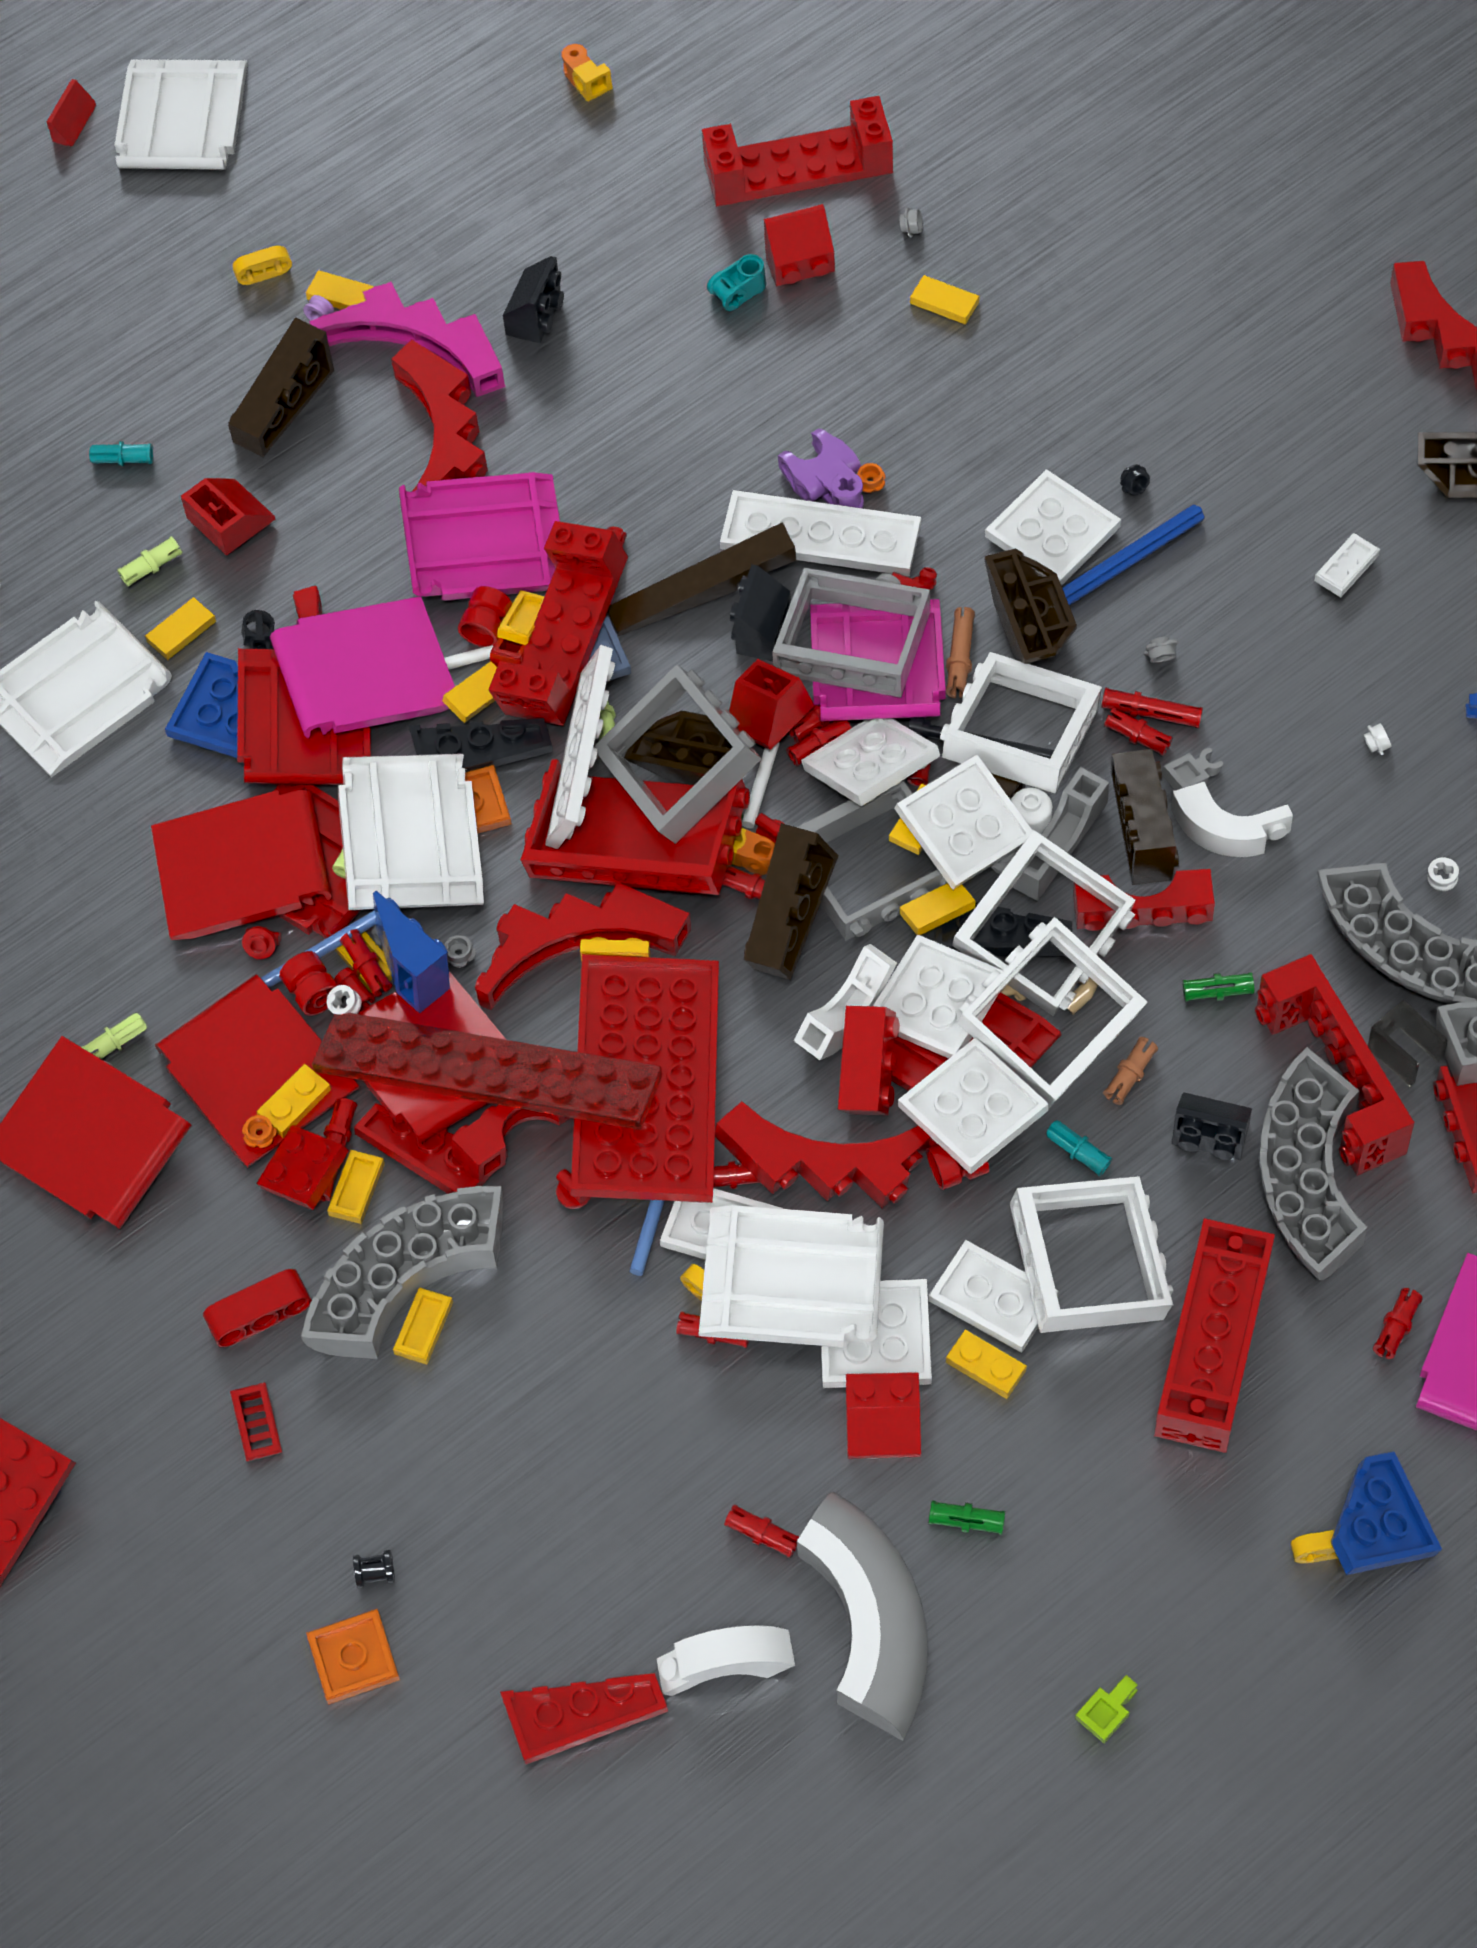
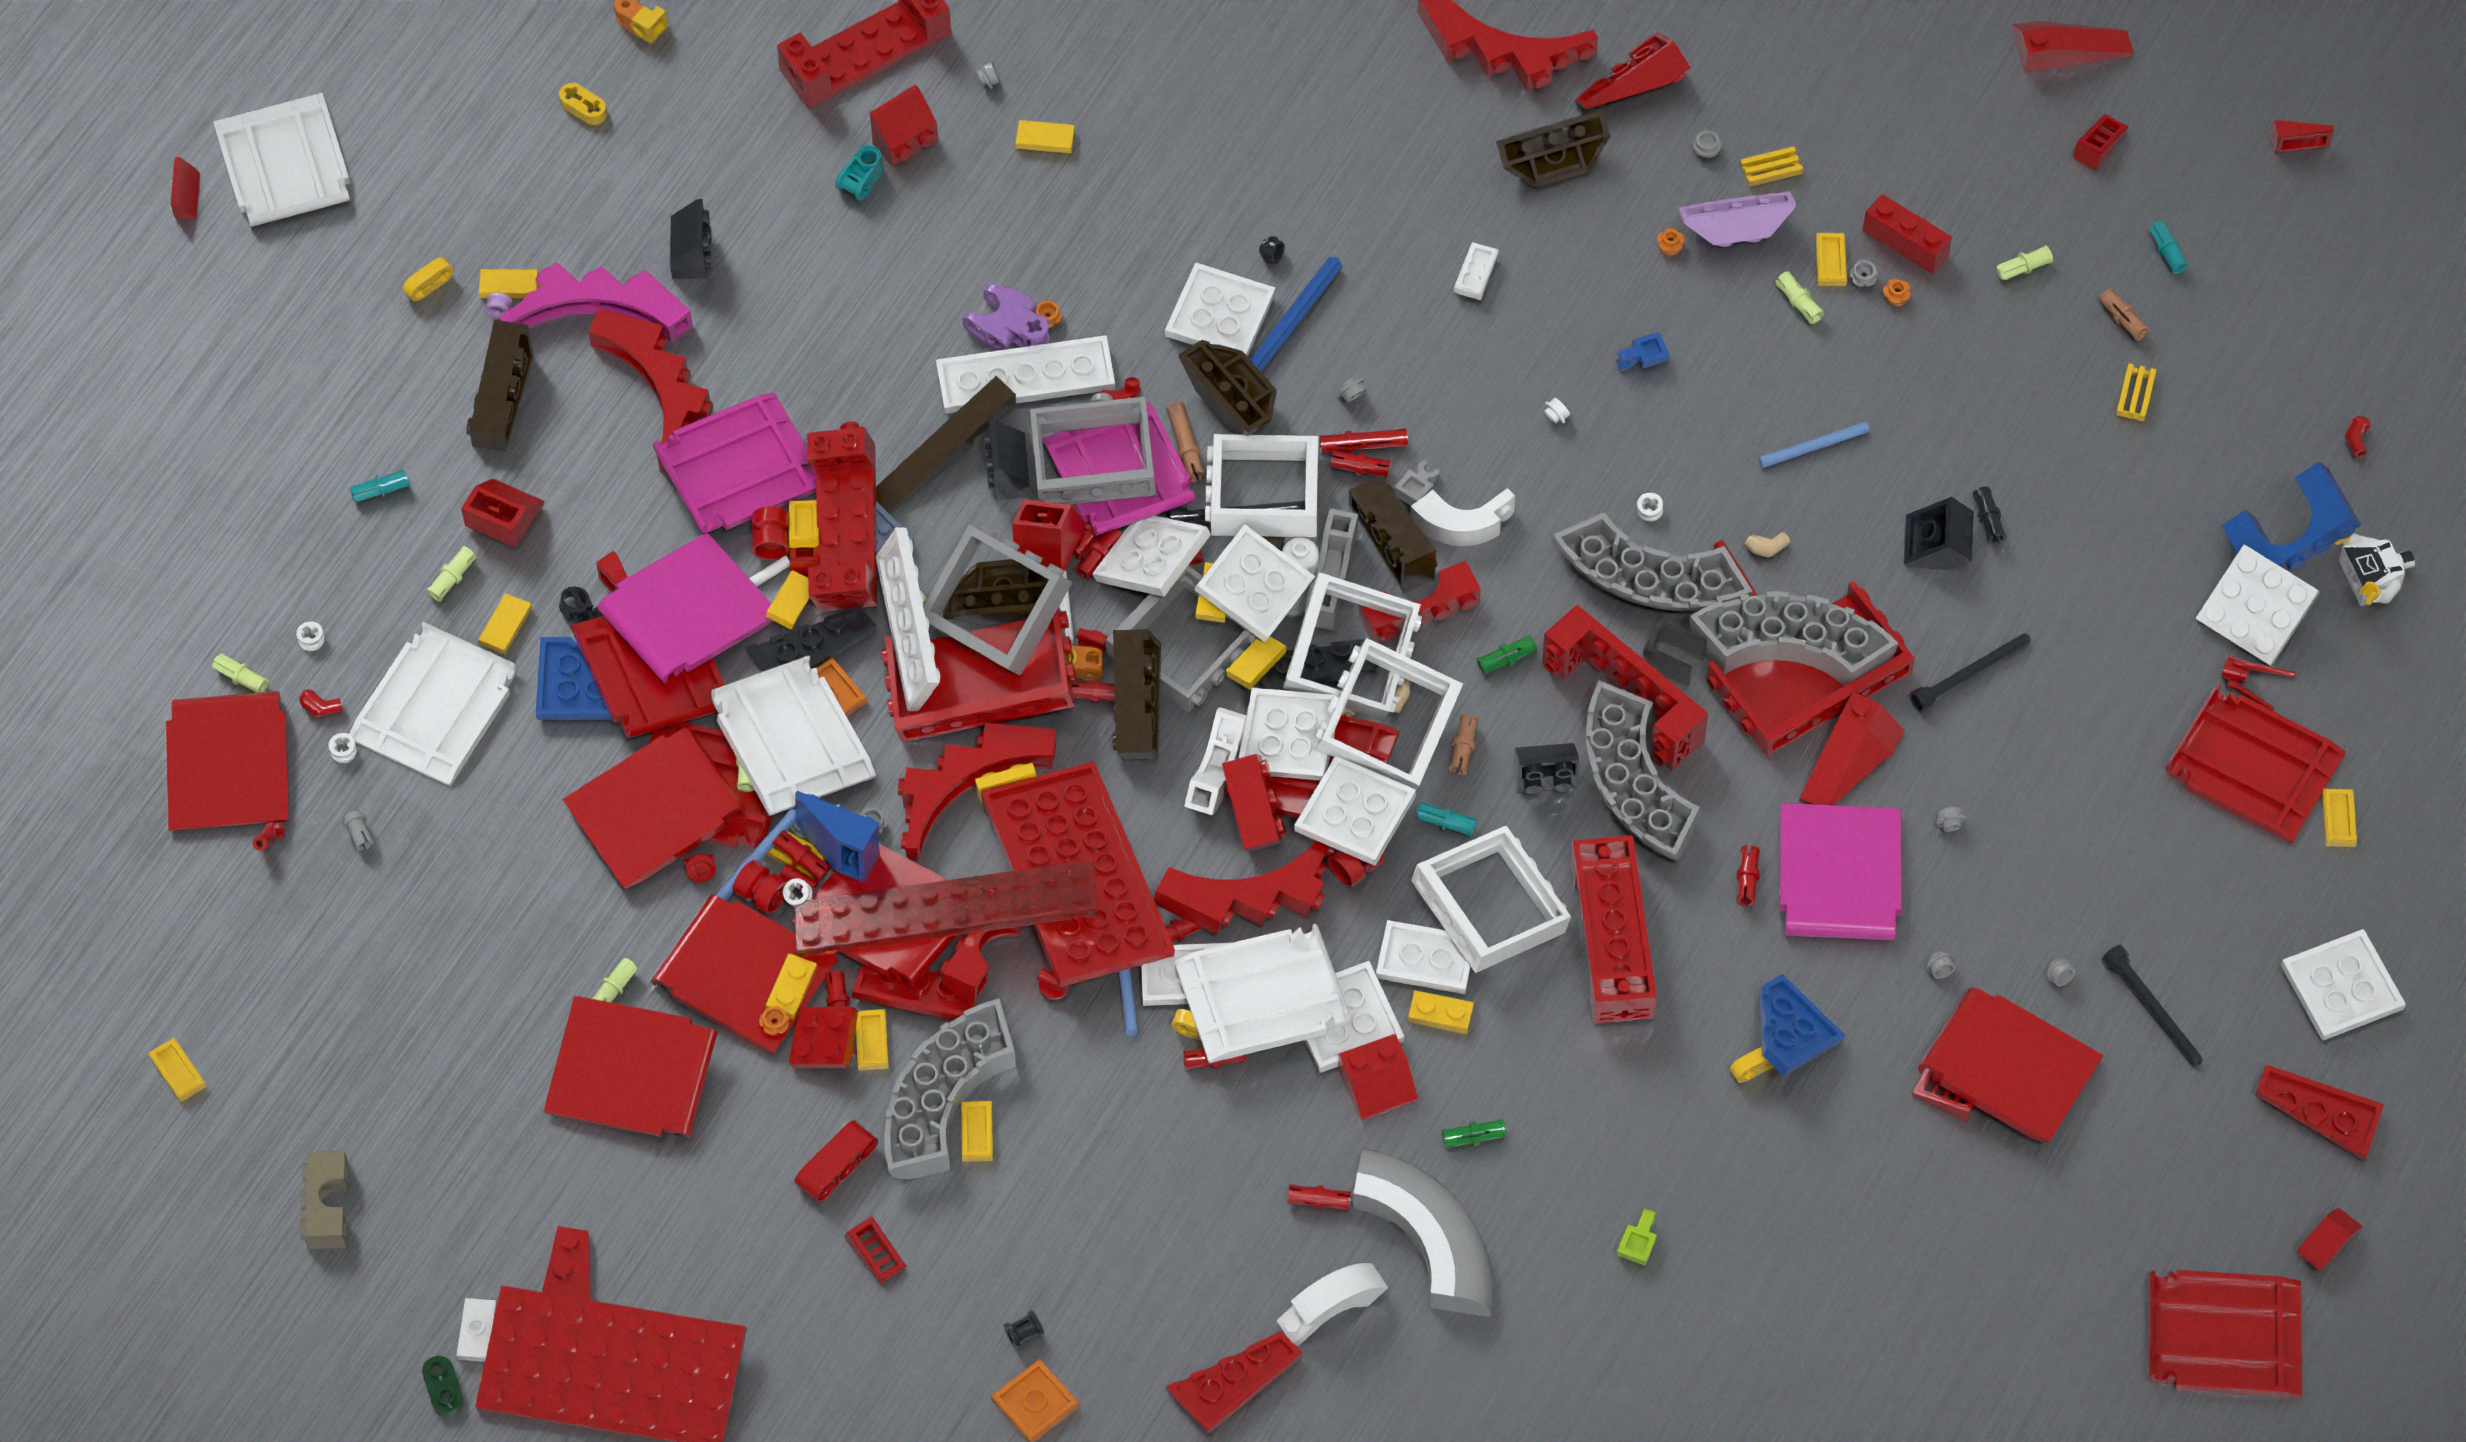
camera: 25 degrees left, 0 degrees up
none -> yellow beam [559,83,607,125]

